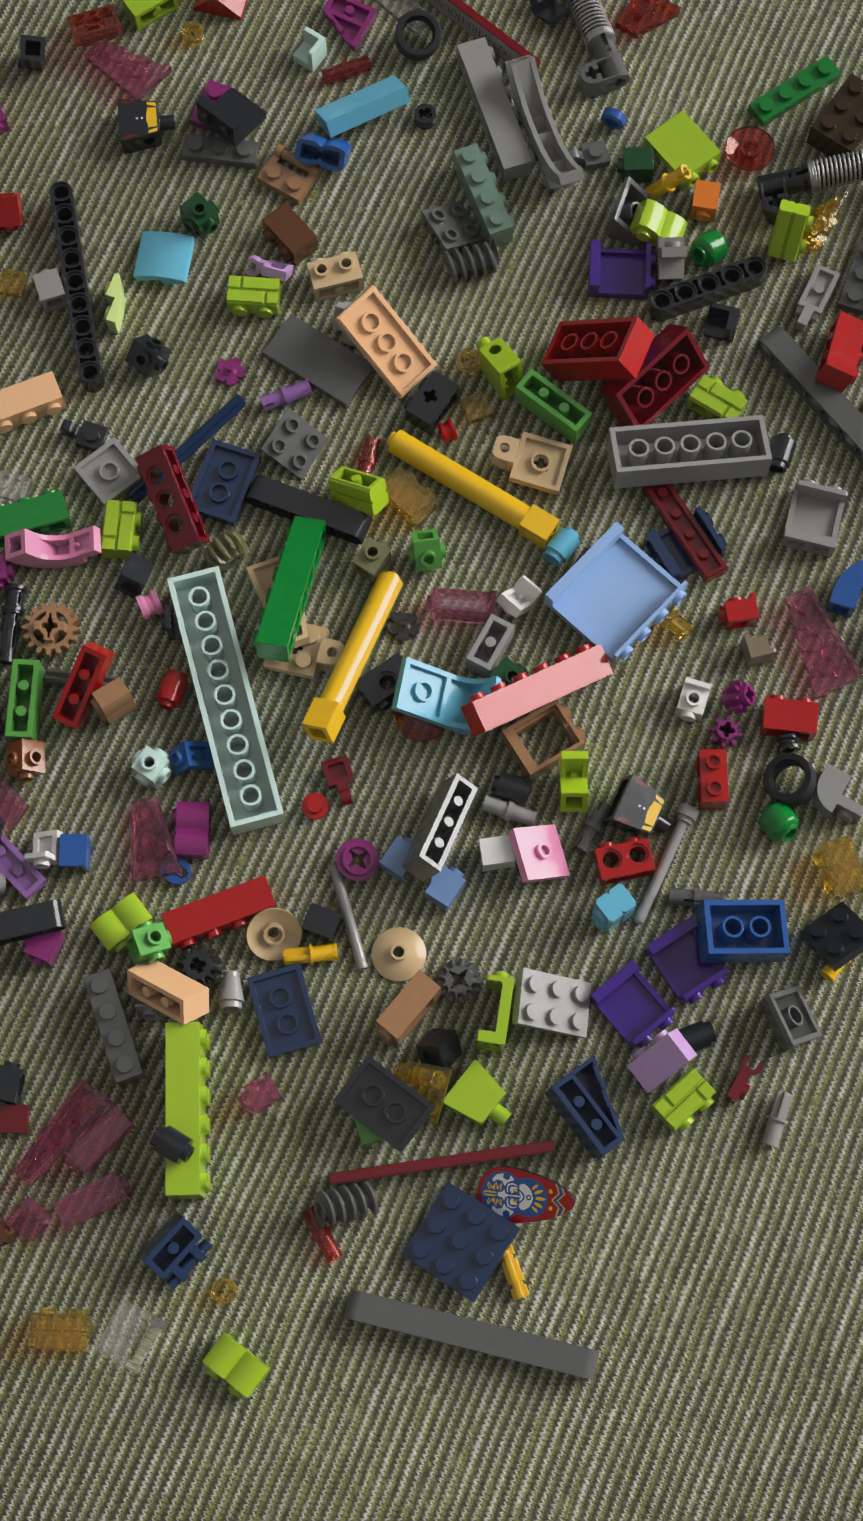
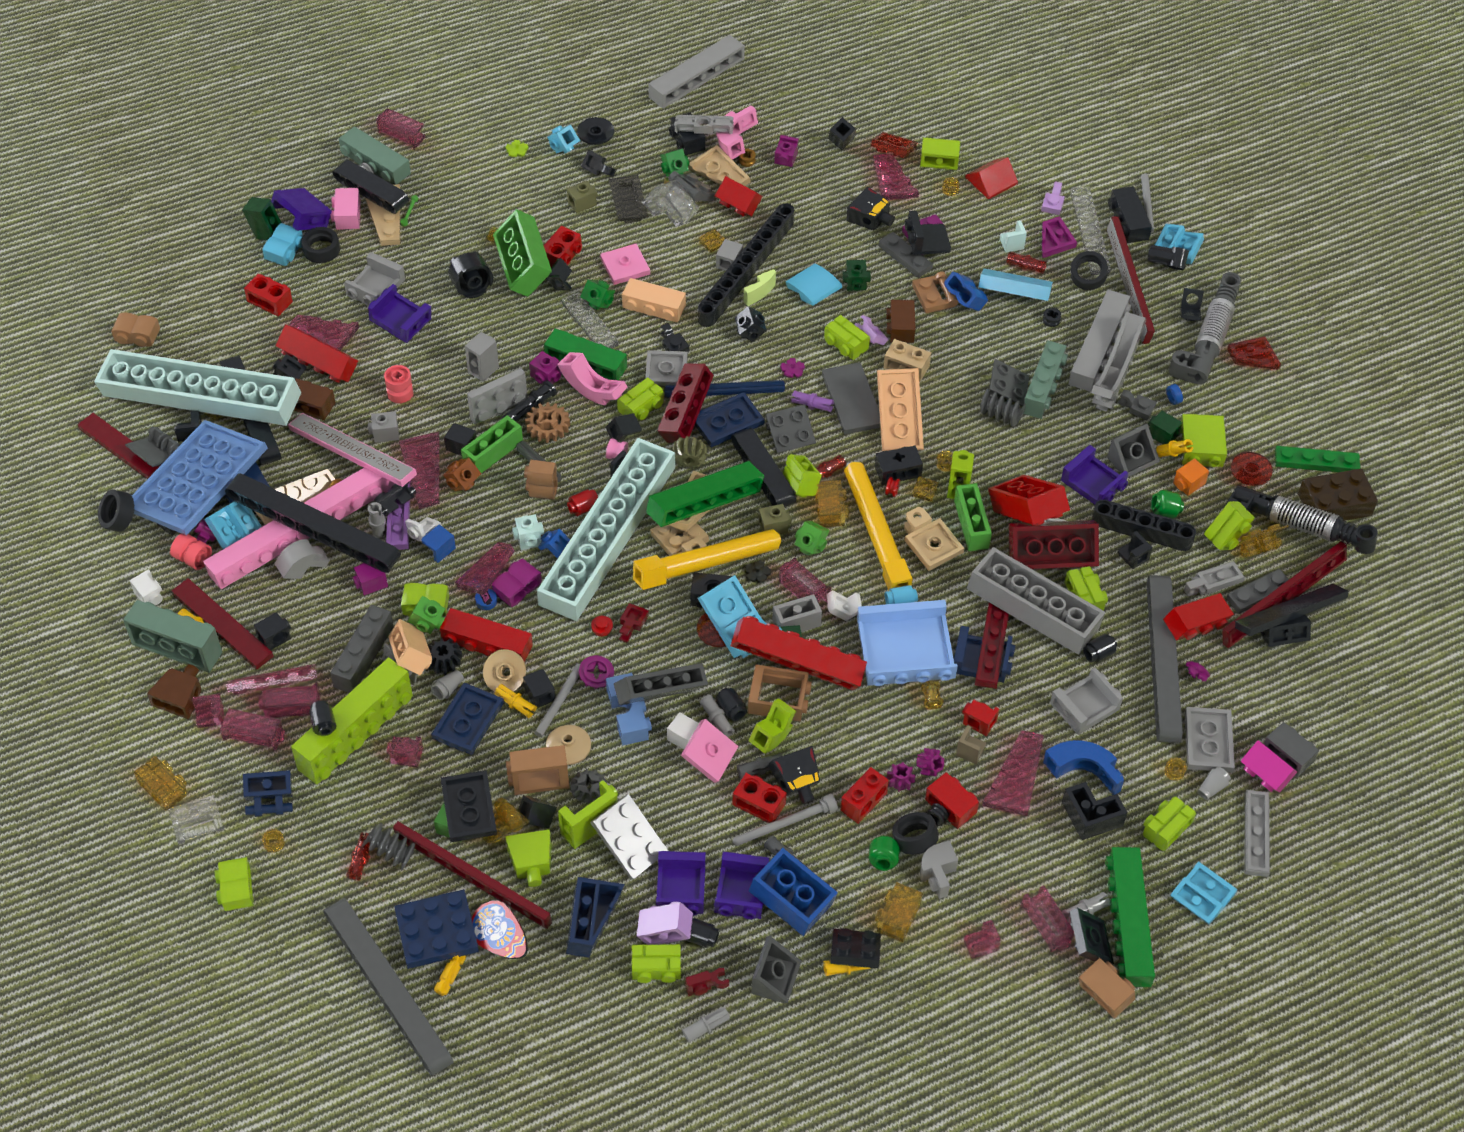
camera: 40 degrees right, 20 degrees down
red brick [51,642,116,729] -> none
medium azure brick [590,883,636,933] -> none
lime brick [629,198,687,248] -> none
light grey brick [656,237,687,280] -> none
white brick [675,677,712,722] -> none

